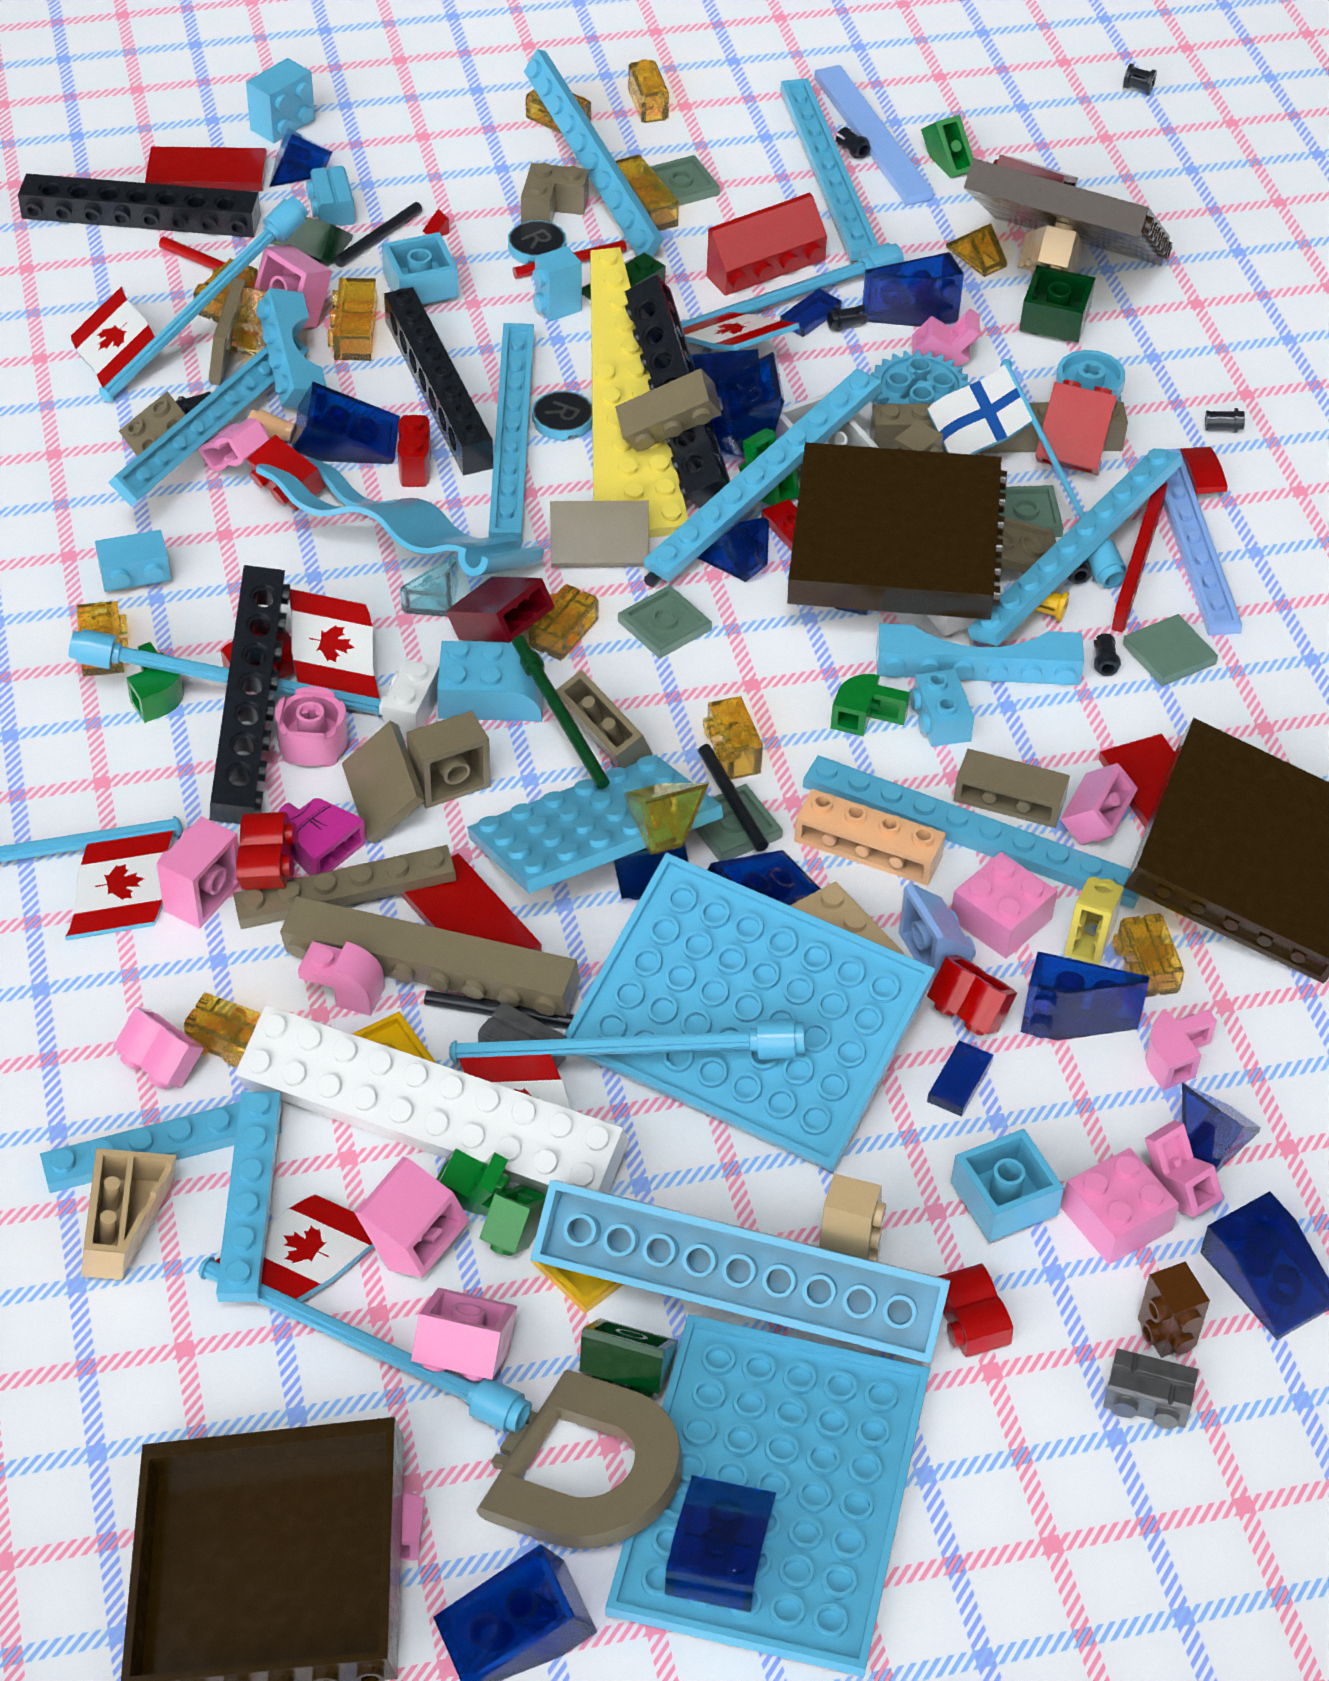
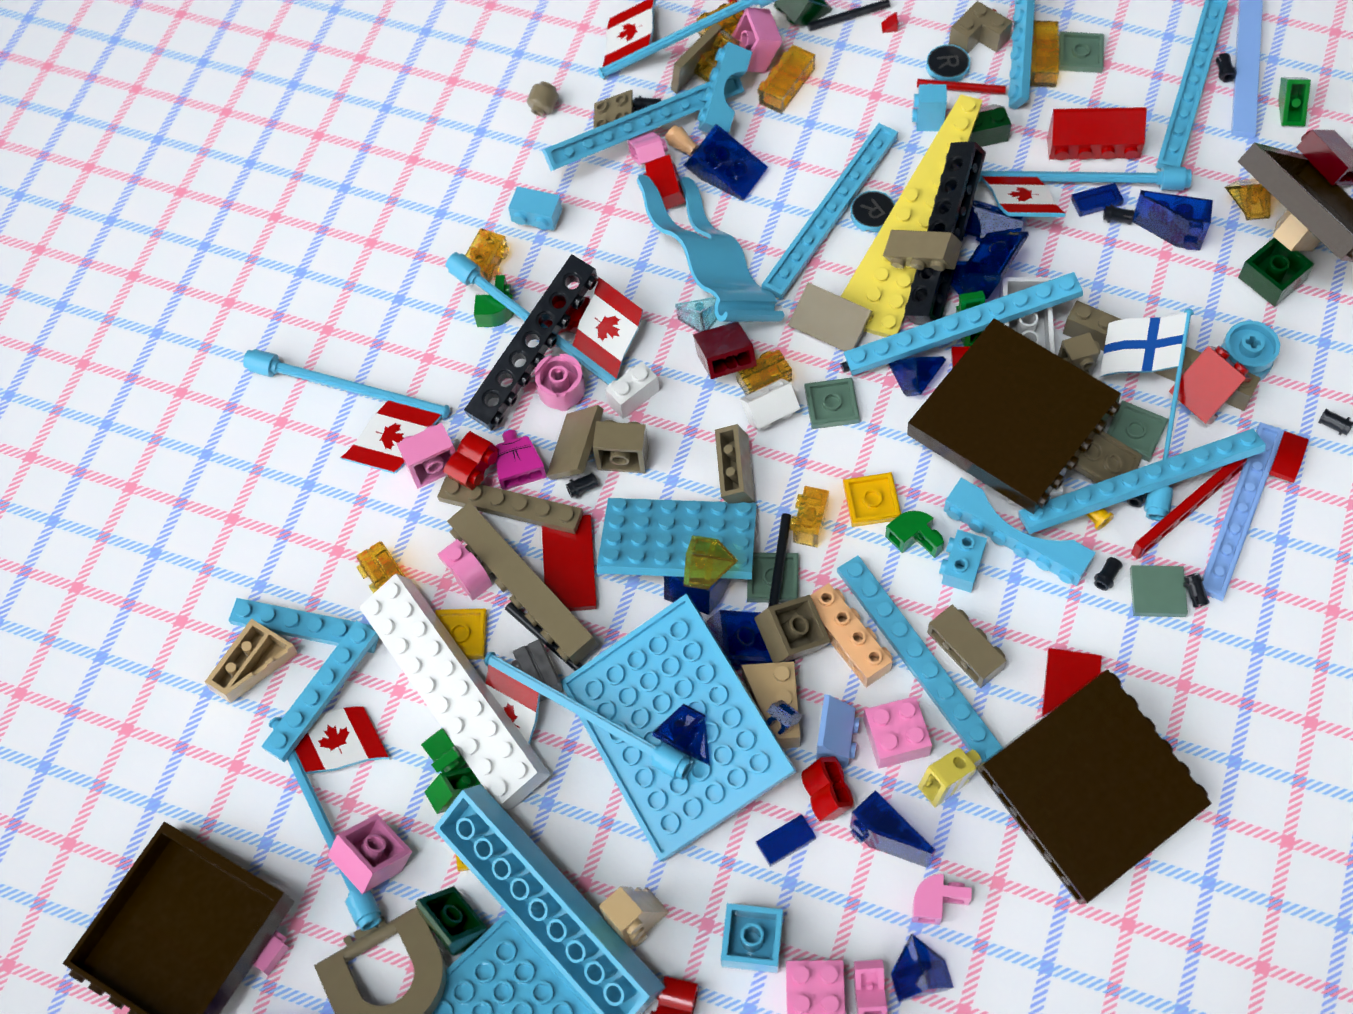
camera: 40 degrees right, 15 degrees up
bright pink brick [113,1007,204,1090] -> none
bright pink slope [354,1157,469,1278] -> none
medium azure brick [382,232,459,304] -> none
black brick [384,287,493,476] -> none
red brick [397,414,431,487] -> none
medium azure brick [437,641,545,722] -> none
dark green bar [512,635,610,790] -> none
medium azure gear [871,350,971,404] -> none
bright pink brick [912,309,981,367] -> none
bright pink brick [1060,763,1138,845] -> none
clear yellow brick [1113,913,1185,998] -> none
none -> dark tan head [527,81,559,116]
none -> black pin [566,472,599,498]
none -> clear blue slope [652,704,710,766]
none -> white brick [740,378,801,429]
none -> dark tan brick [754,595,831,663]
none -> clear blue tile [767,700,802,735]
none -> yellow tile [843,472,901,527]
none -> black pin [1183,573,1210,608]

